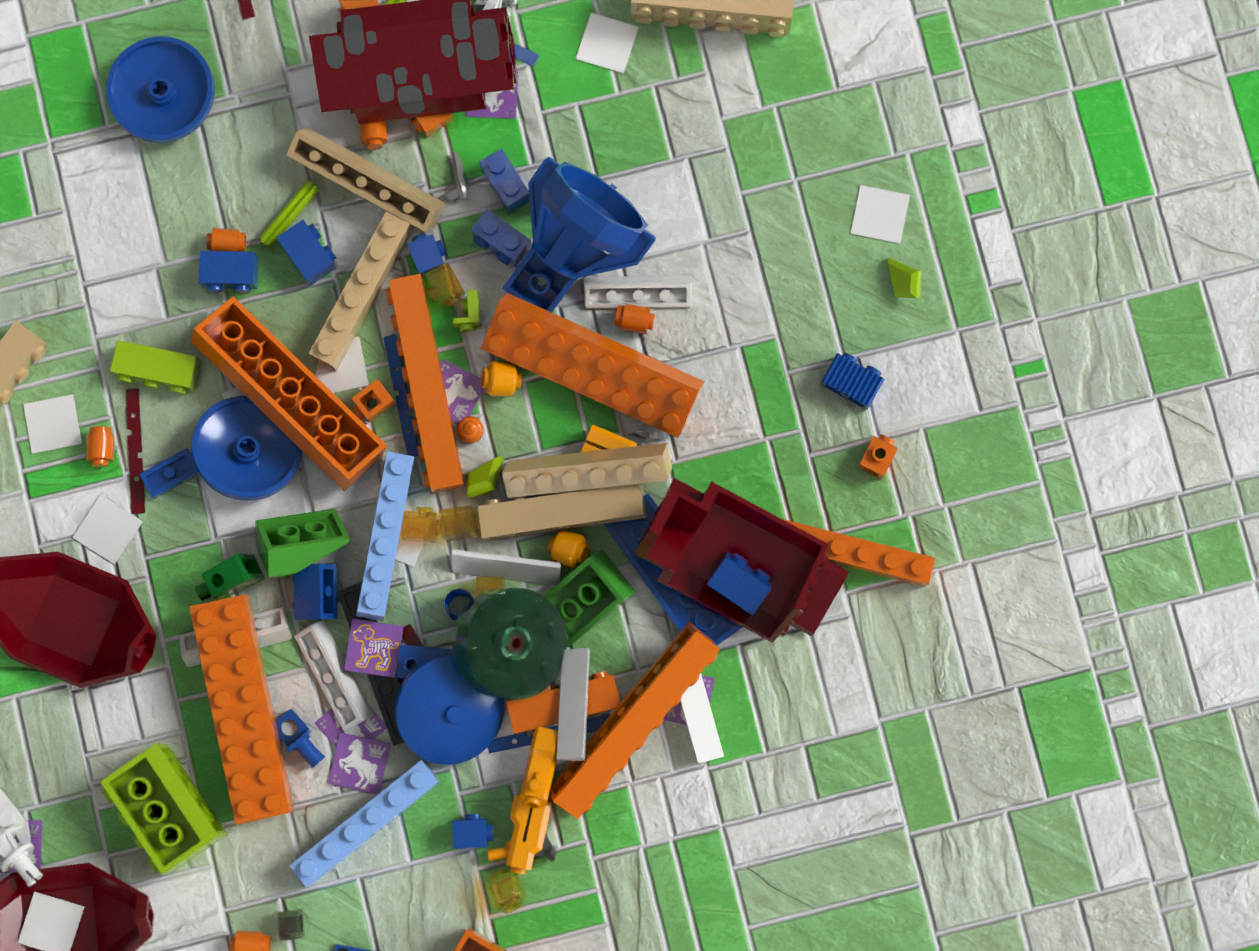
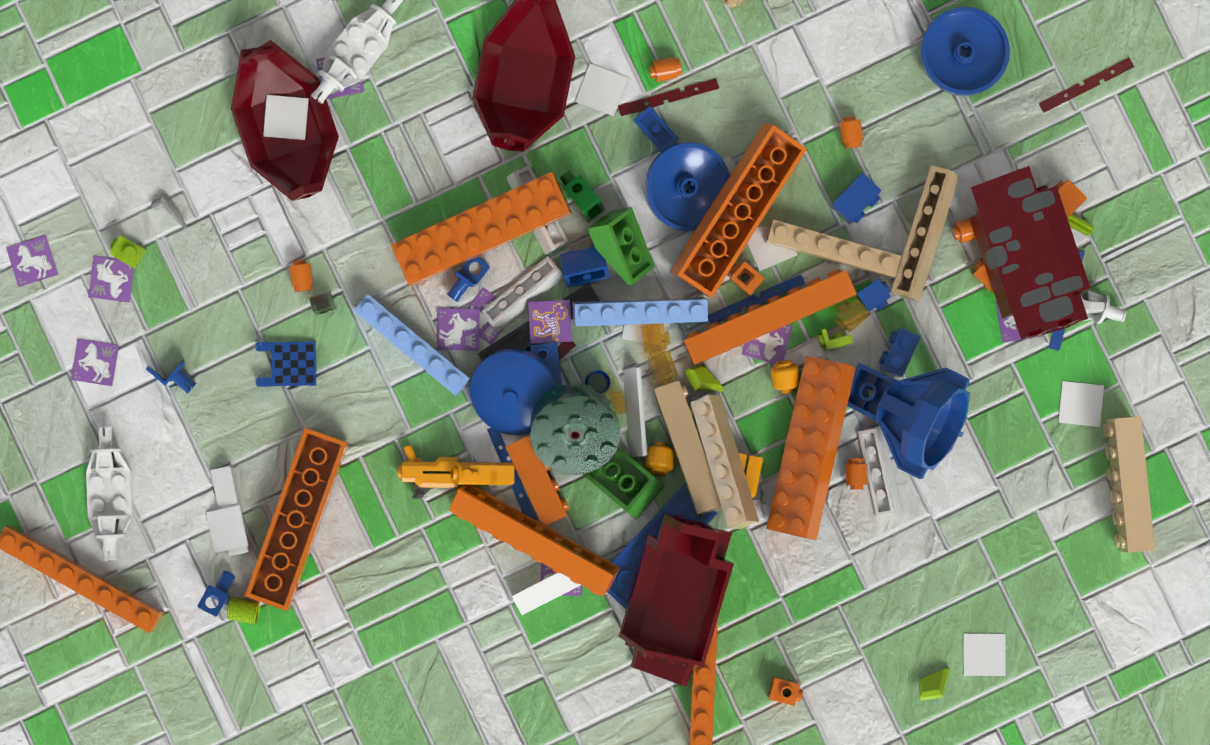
camera: 75 degrees right, 5 degrees up
white sticker [23,394,82,454] -> none
lime brick [100,743,228,875] -> none
lime brick [110,340,201,394] -> none
blue brick [199,251,258,293] -> none
lime axle [259,180,319,248] -> none
light grey bar [445,151,468,202] -> none
blue brick [452,814,493,849] -> none
orange plate [457,416,484,444] -> none
blue brick [479,148,530,214] -> none
clear yellow head [486,869,526,913] -> none
white slope [557,648,590,761] -> none
blue brick [707,552,772,615] -> none
blue brick [820,352,885,410] -> none

